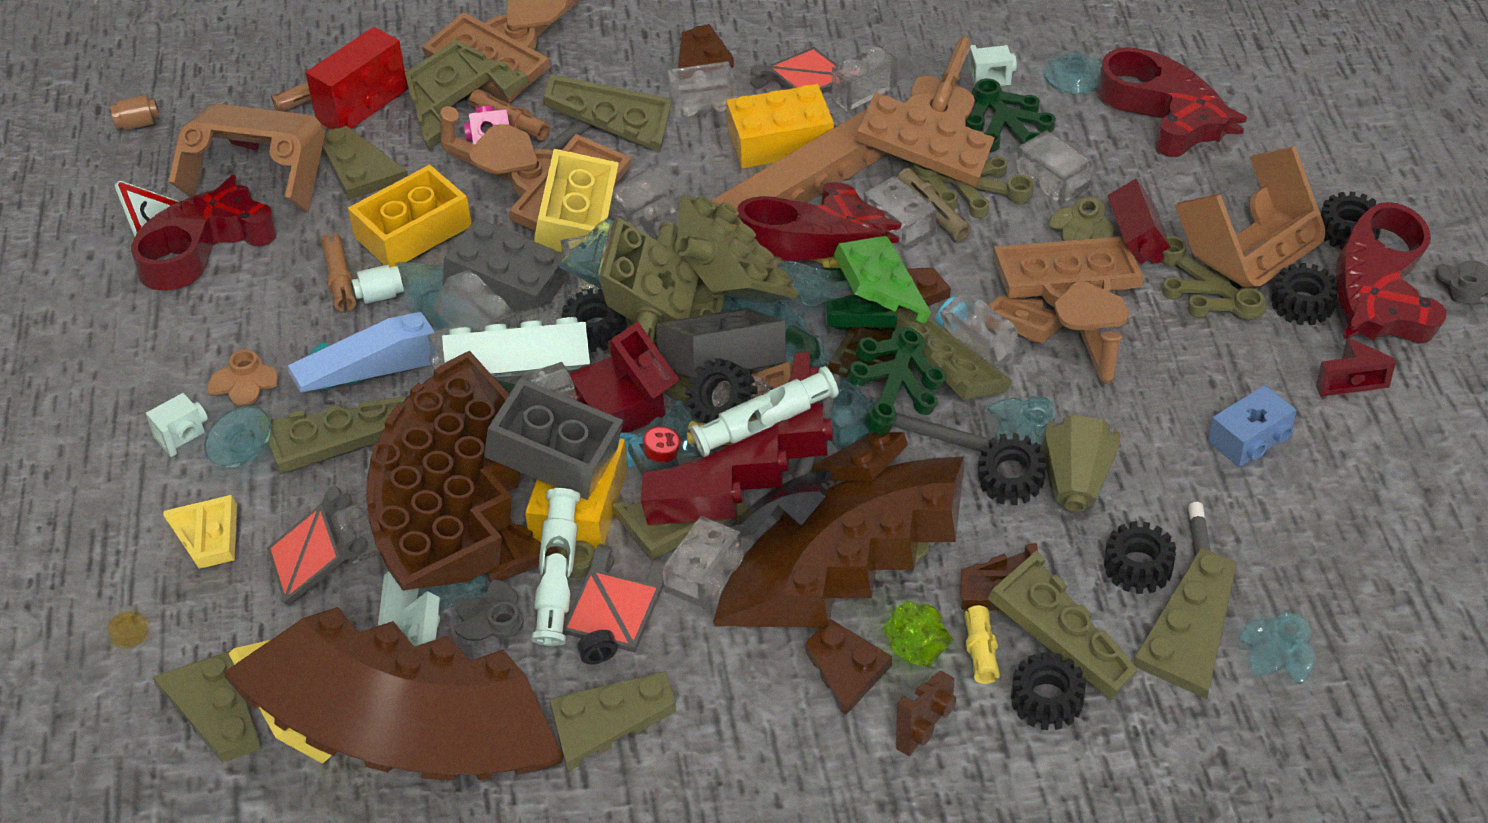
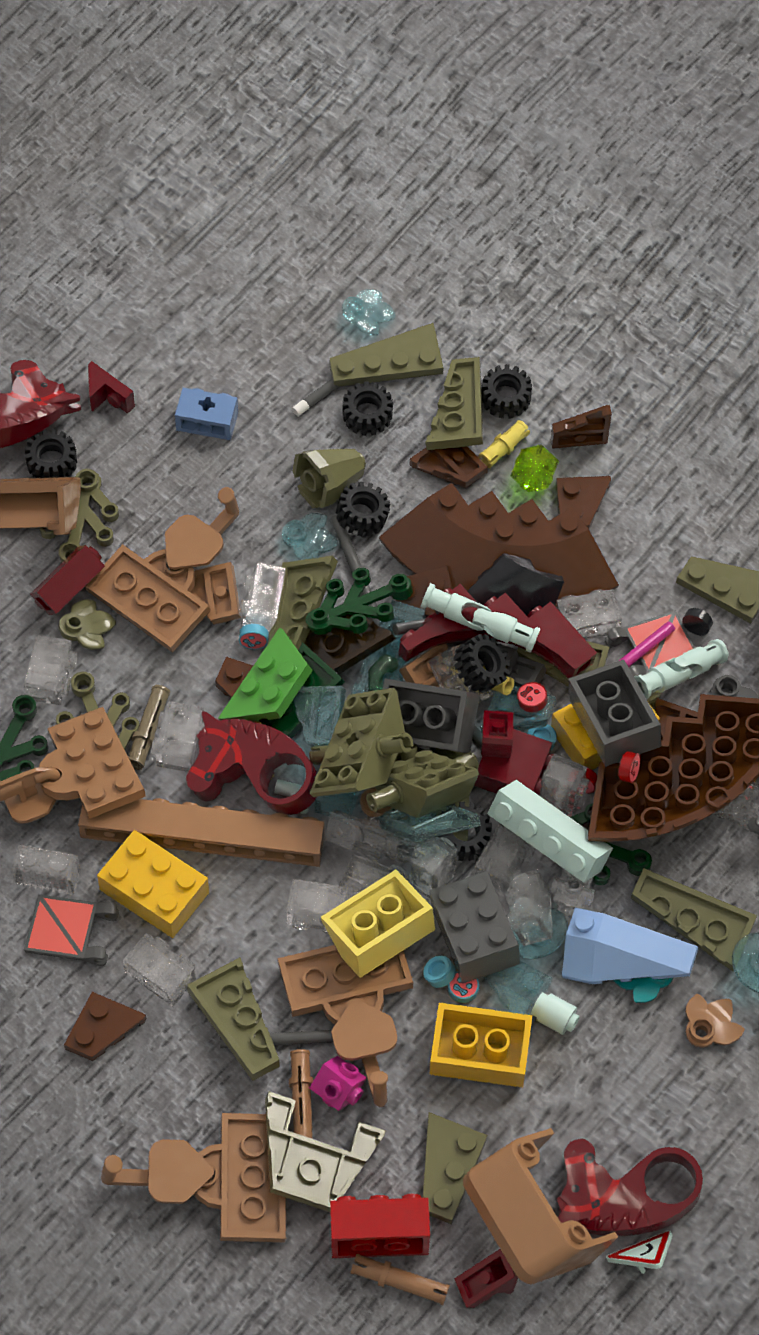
camera: 135 degrees left, 15 degrees up
medium nougat pin [321,233,356,312] -> none
none -> red tile [618,751,640,783]
none -> dark pink bar [619,621,675,667]

